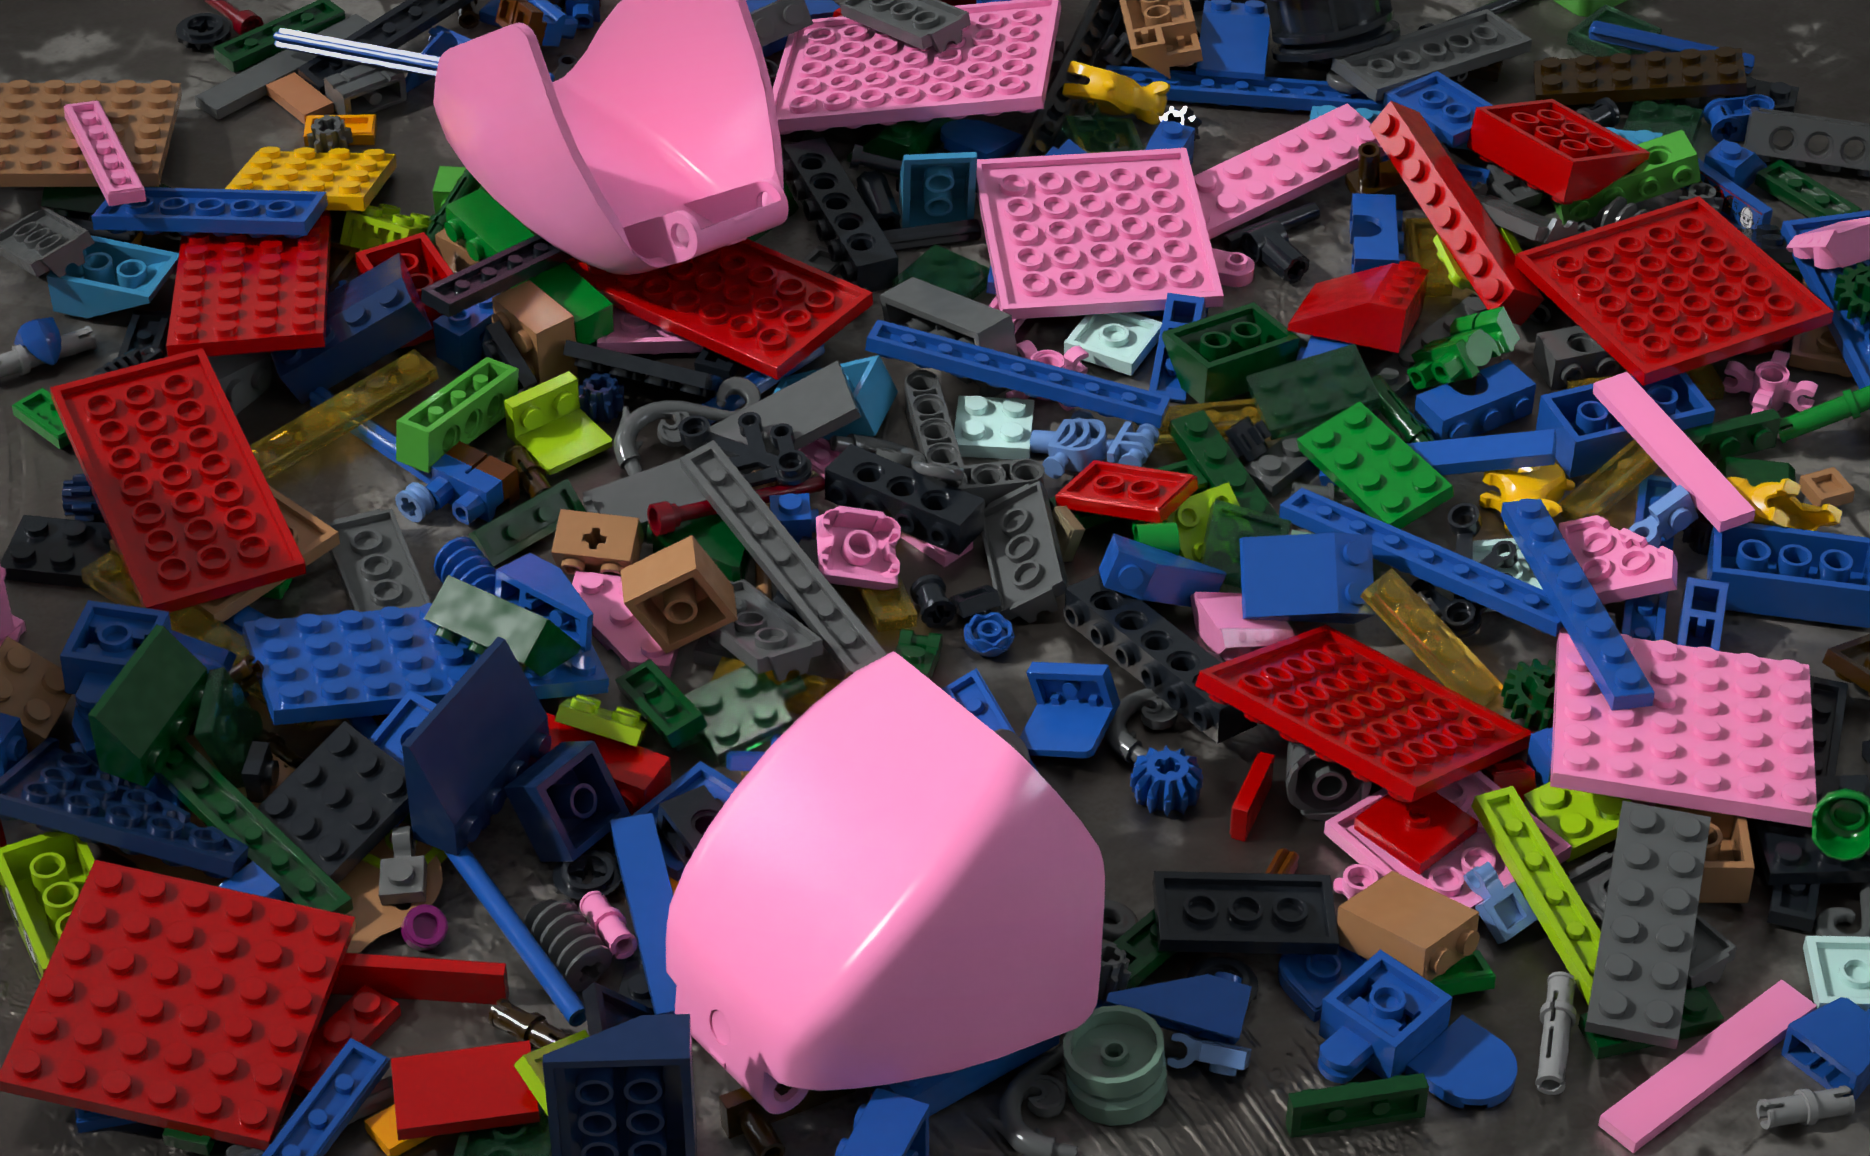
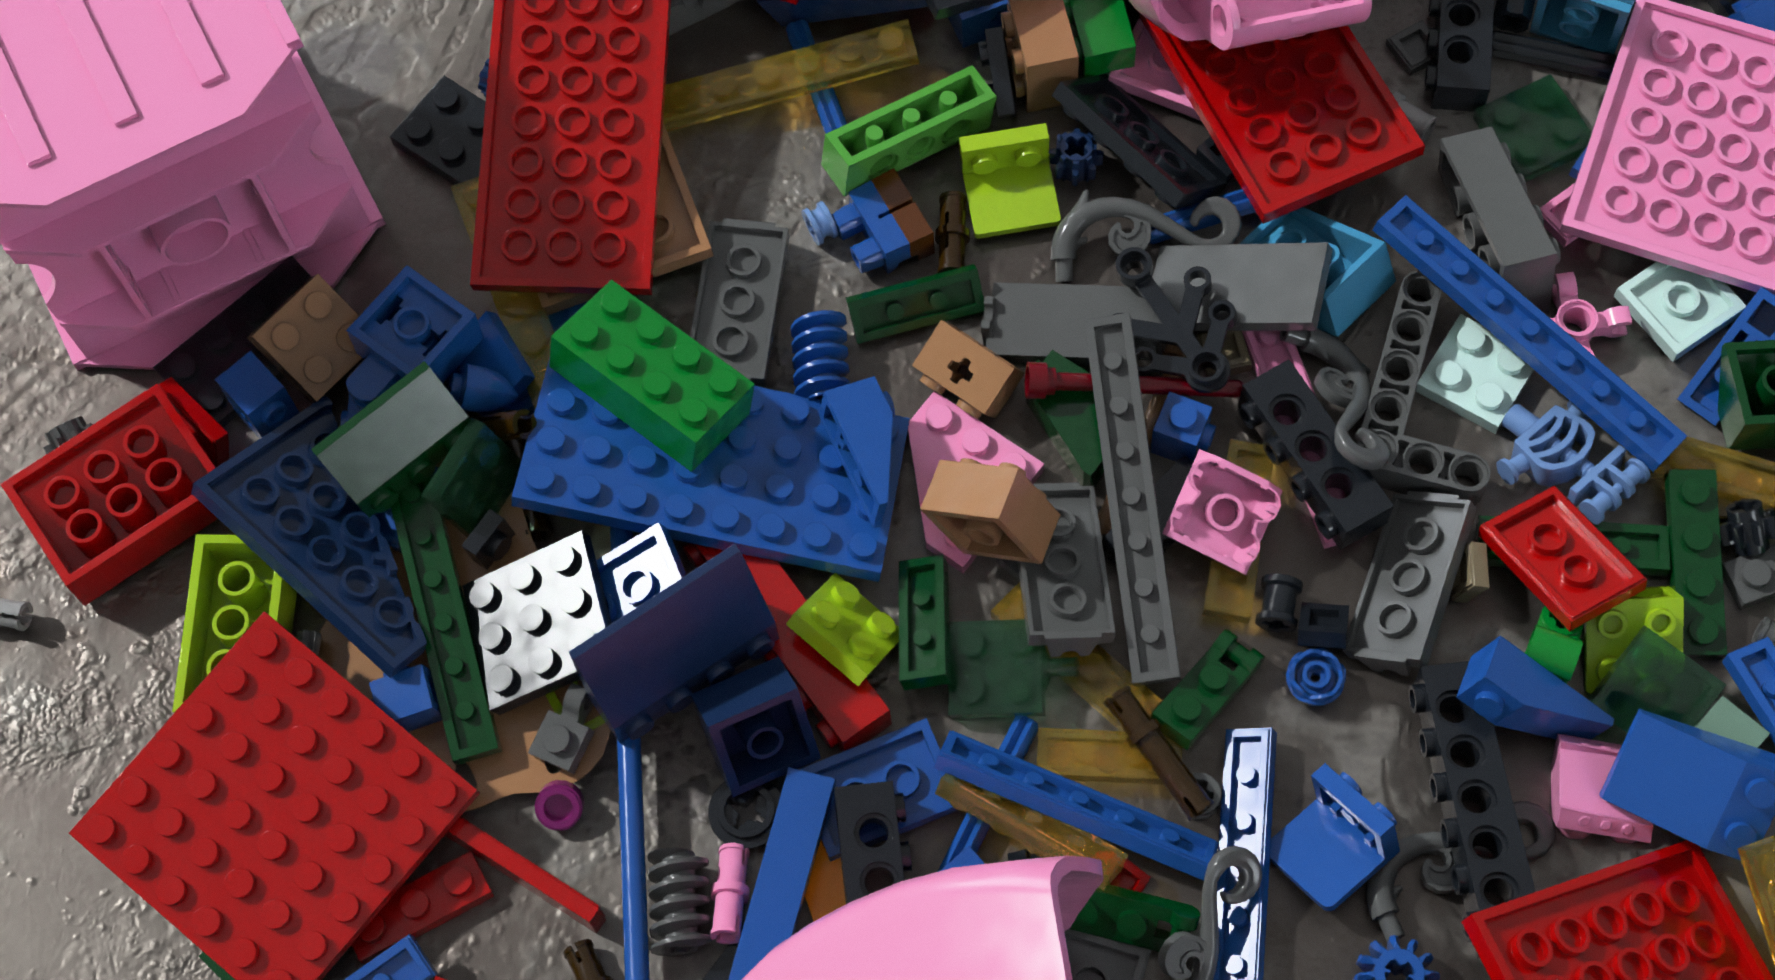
camera: 35 degrees right, 25 degrees up
slope [424,575,581,677] -> none
none -> green brick [549,280,755,472]

